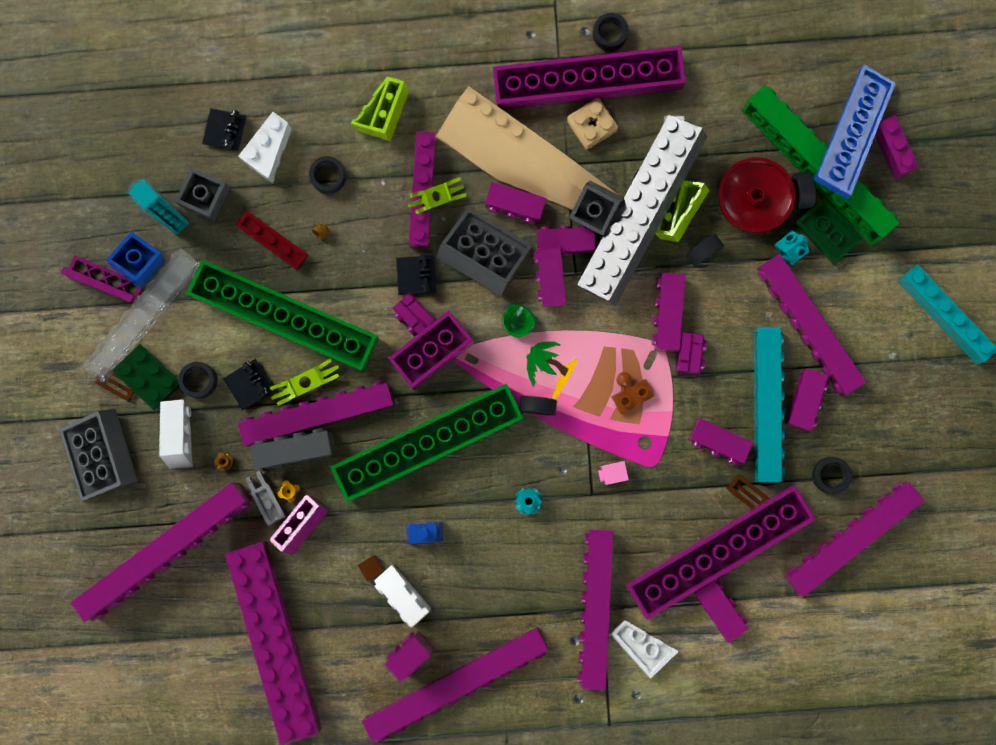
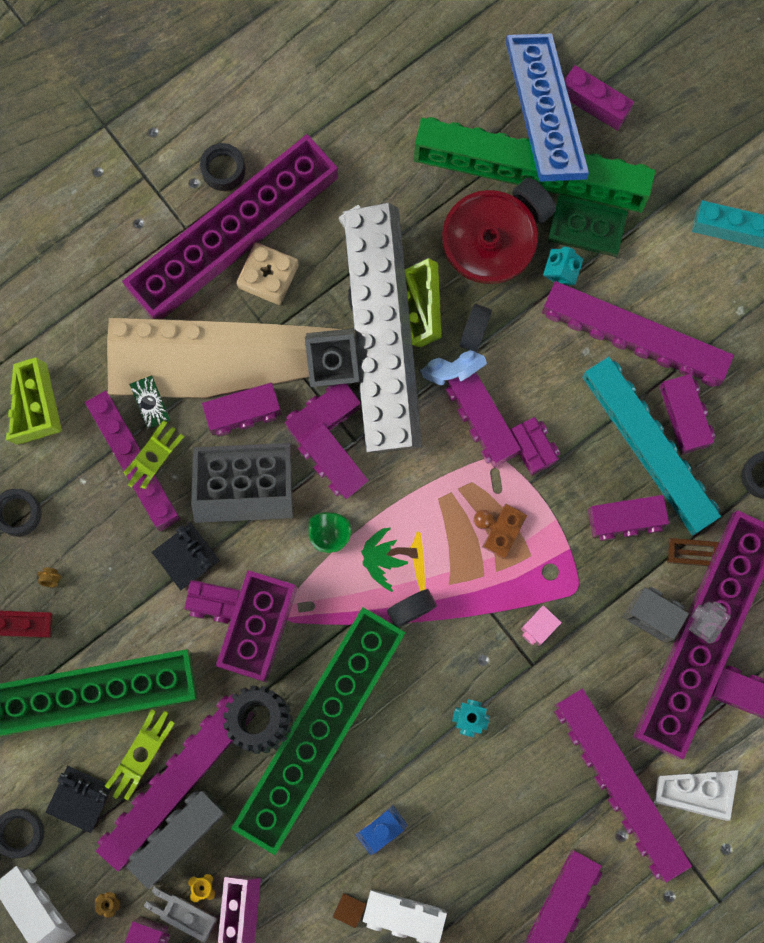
camera: 40 degrees left, 5 degrees down
none -> tile [129,375,170,429]
none -> black tyre [223,685,292,754]
none -> light blue plate [420,350,487,385]
none -> dark grey brick [622,587,689,643]
none -> clear brick [688,602,731,643]

